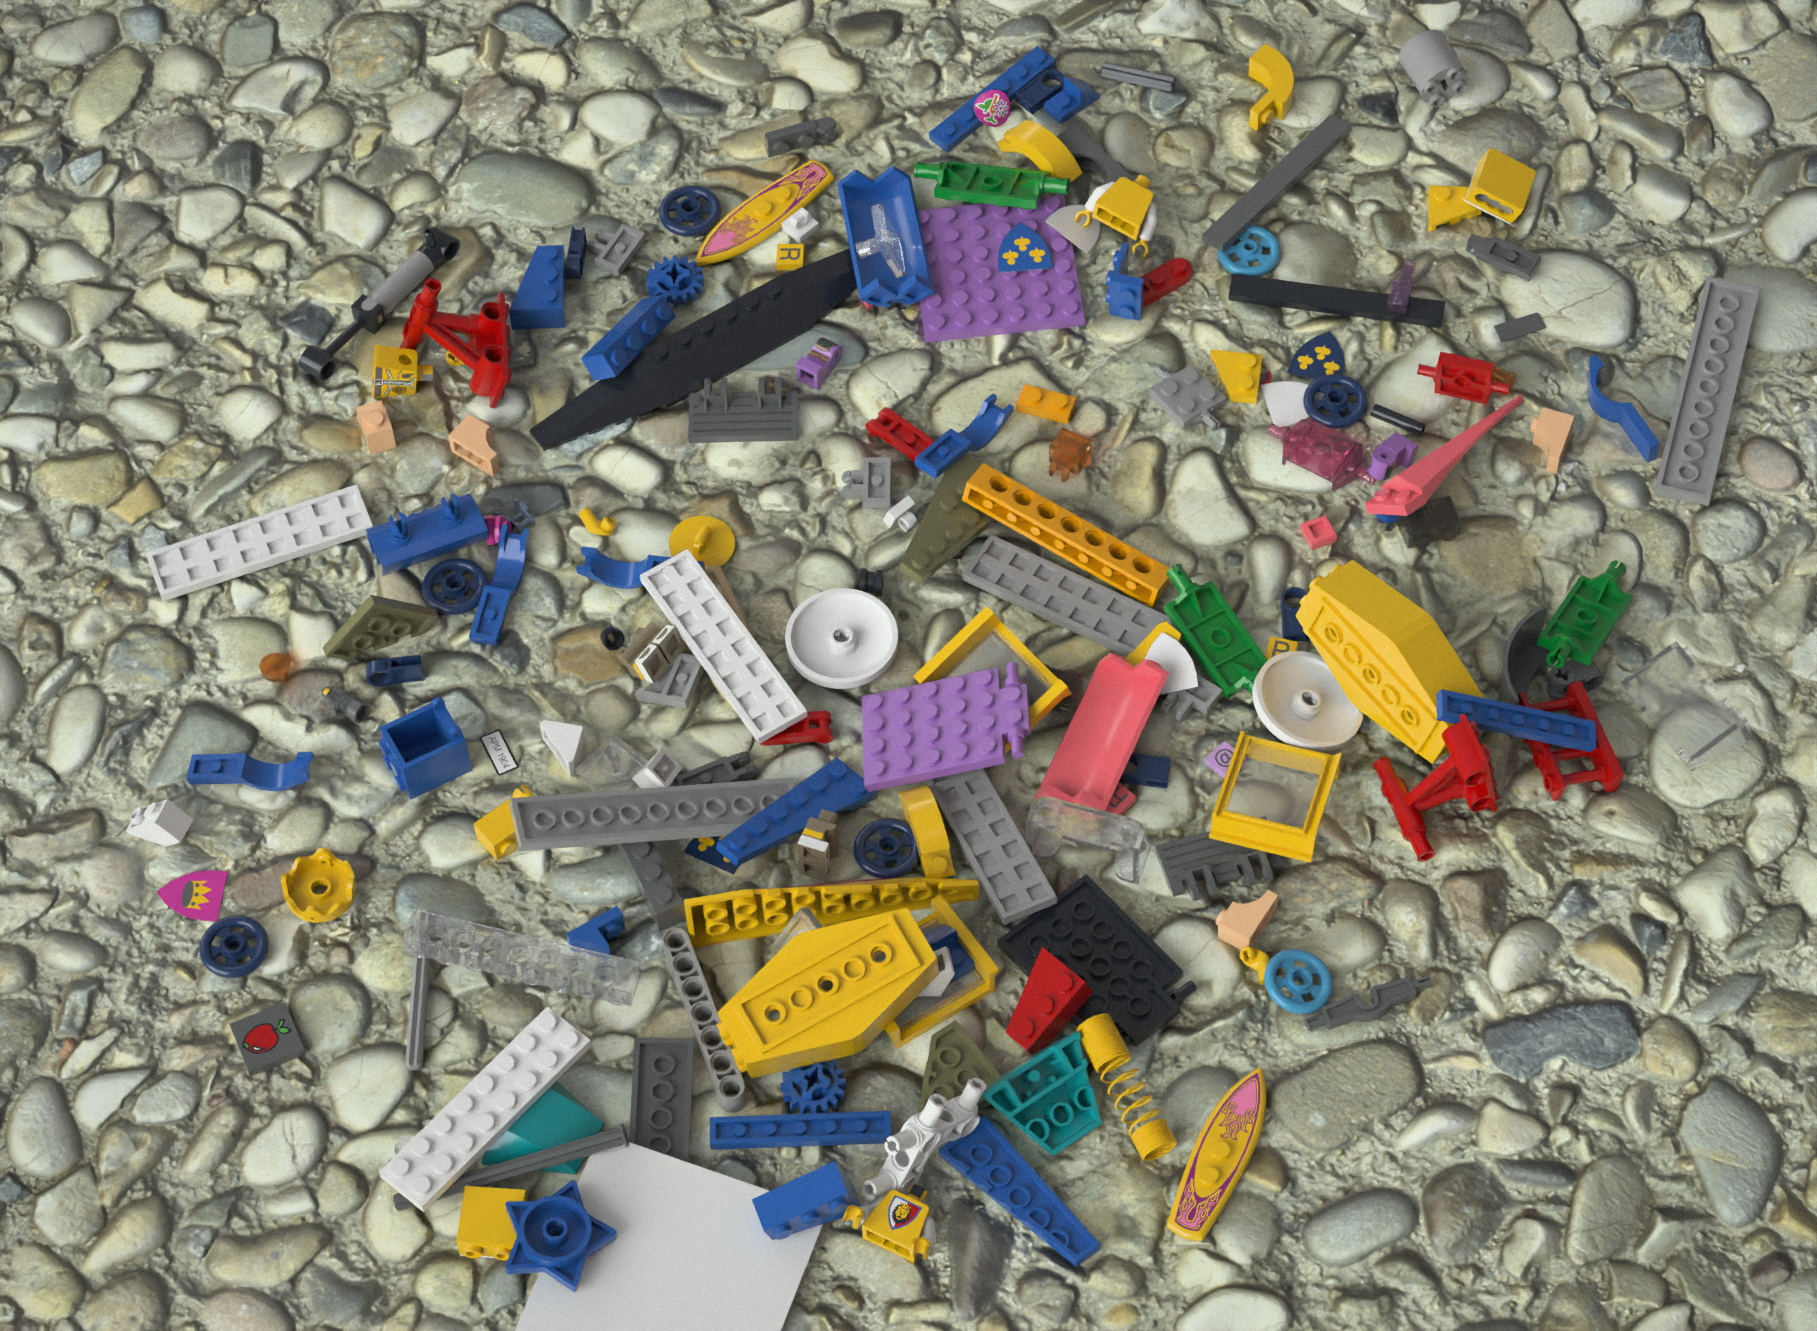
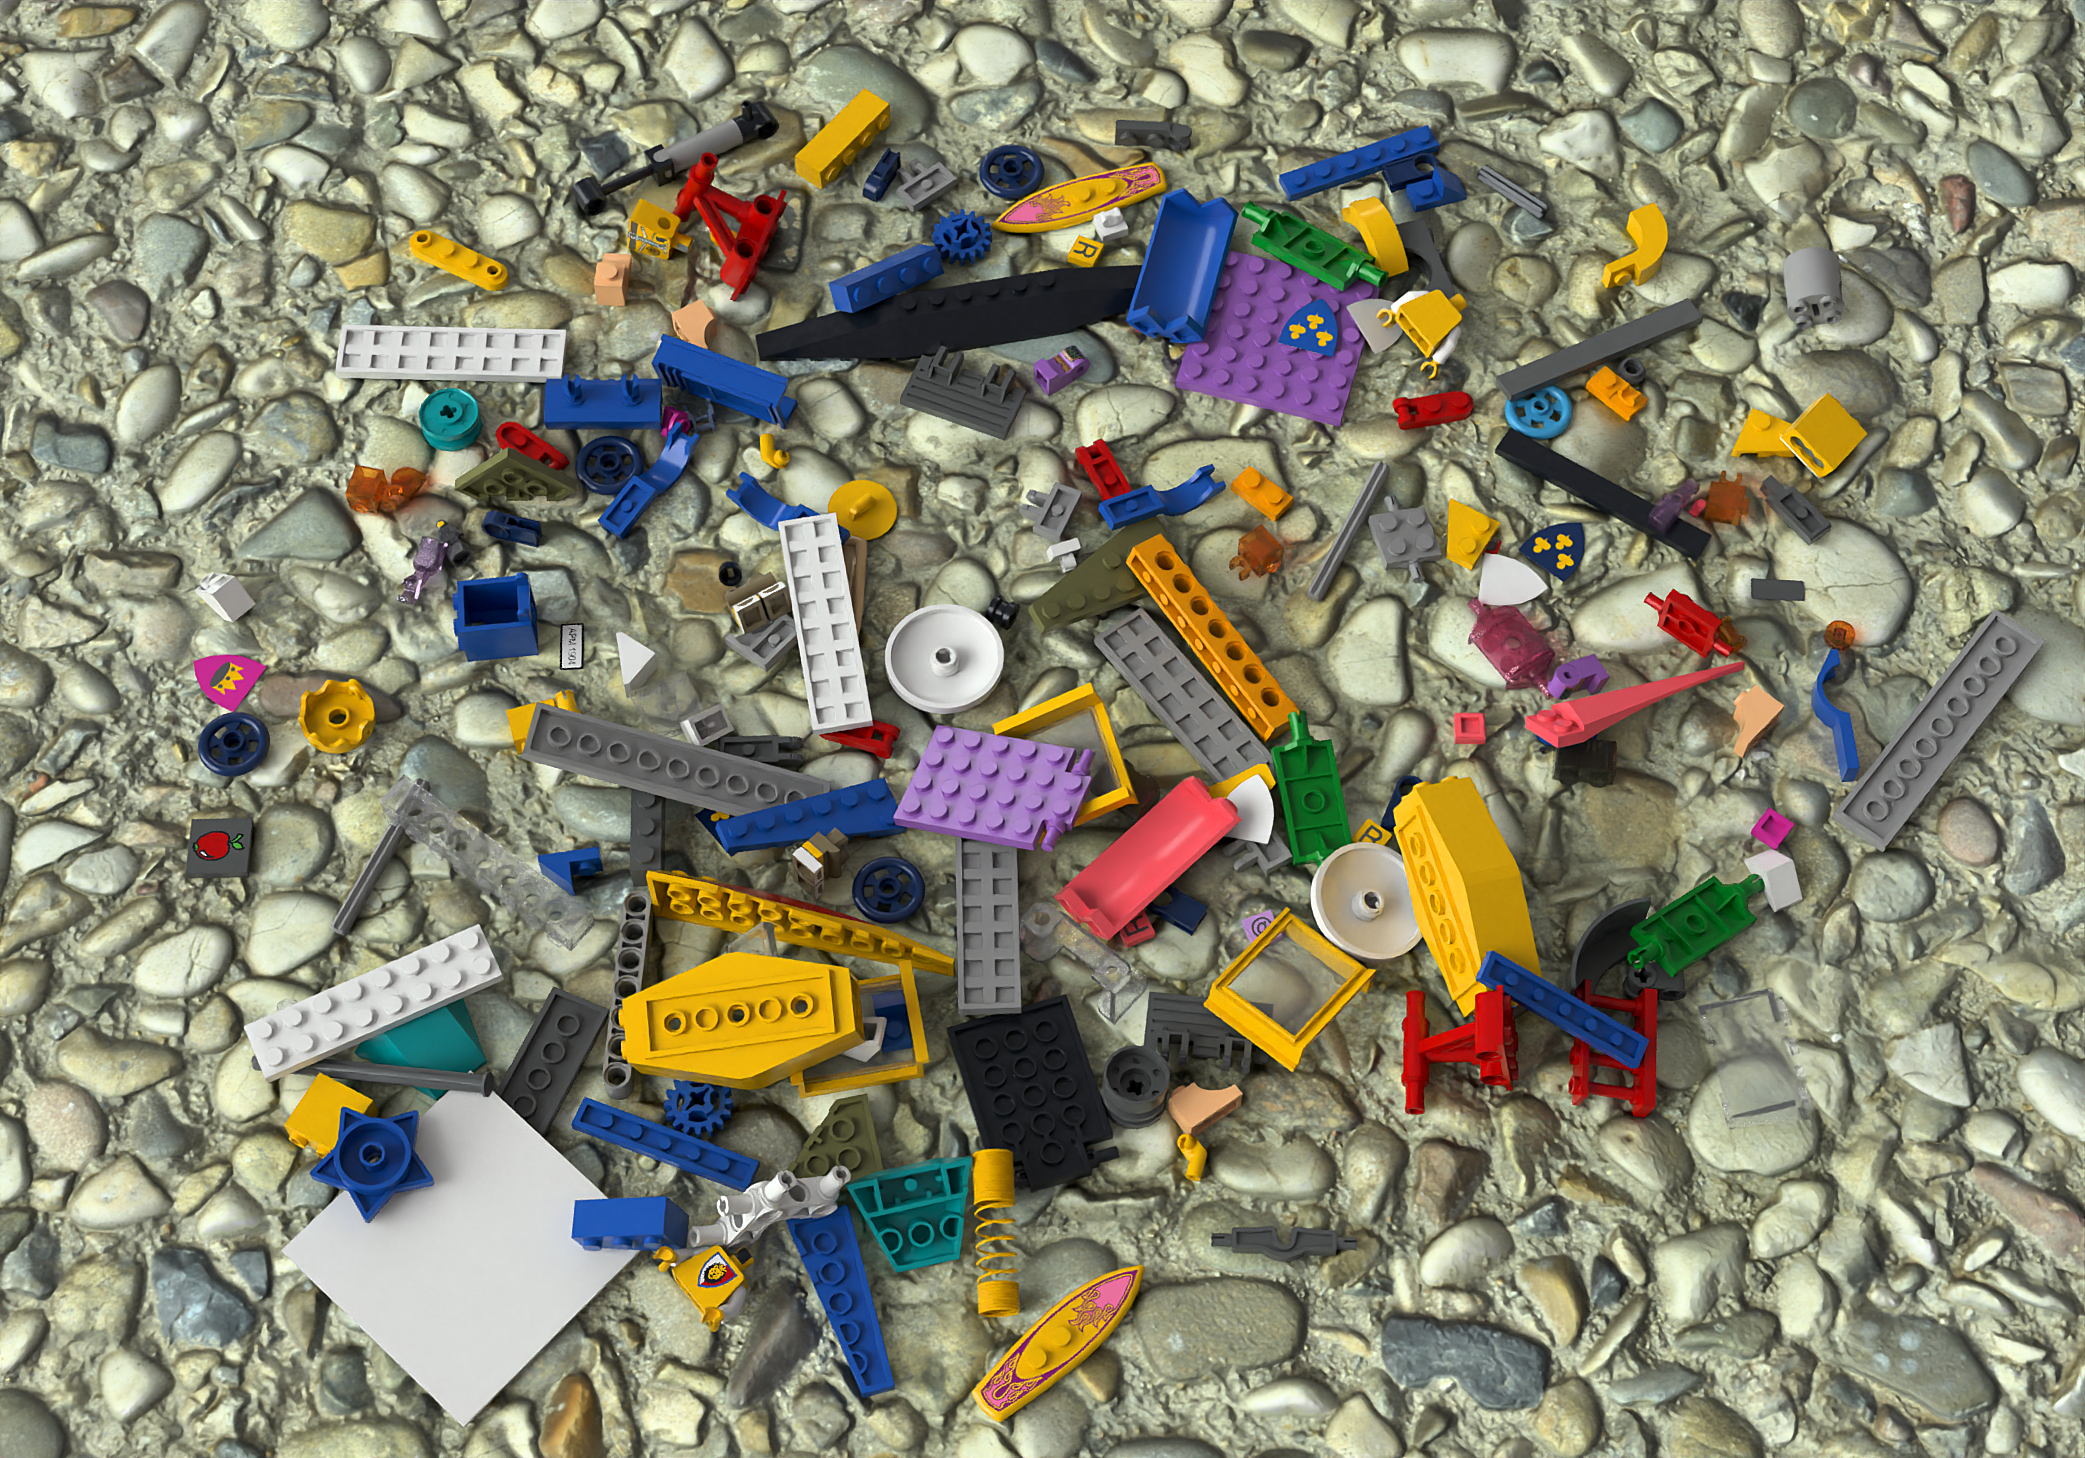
camera: 20 degrees right, 5 degrees up
blue piece [186,752,315,791] -> none
blue wedge [509,245,566,330] -> none
clear tile [855,203,906,278] -> none
yellow arch [898,785,955,878] -> none
sticker [974,90,1010,127] -> none
red wedge [1005,947,1093,1056] -> none
blue bracket [1106,242,1144,321] -> none
dark azure plate [1264,949,1333,1014] -> none
dark blue plate [1303,374,1368,429] -> none
black piece [1370,404,1426,436] -> none
none -> clear orange brick [345,465,403,514]
none -> clear purple piece [396,536,449,605]
none -> yellow plate [409,230,509,291]
none -> teal wheel [419,388,483,452]
none -> red plate [496,421,570,471]
none -> blue piece [652,334,798,429]
none -> yellow brick [795,88,891,190]
none -> dark grey wheel [1101,1045,1170,1129]
none -> light grey axle [1307,461,1390,602]
none -> light orange plate [1585,366,1648,422]
none -> dark grey plate [1617,357,1646,385]
none -> coral piece [1688,499,1707,518]
none -> clear orange brick [1704,470,1750,526]
none -> white slope [1744,849,1802,913]
none -> dark pink plate [1750,808,1795,850]
none -> clear orange tile [1824,620,1855,651]

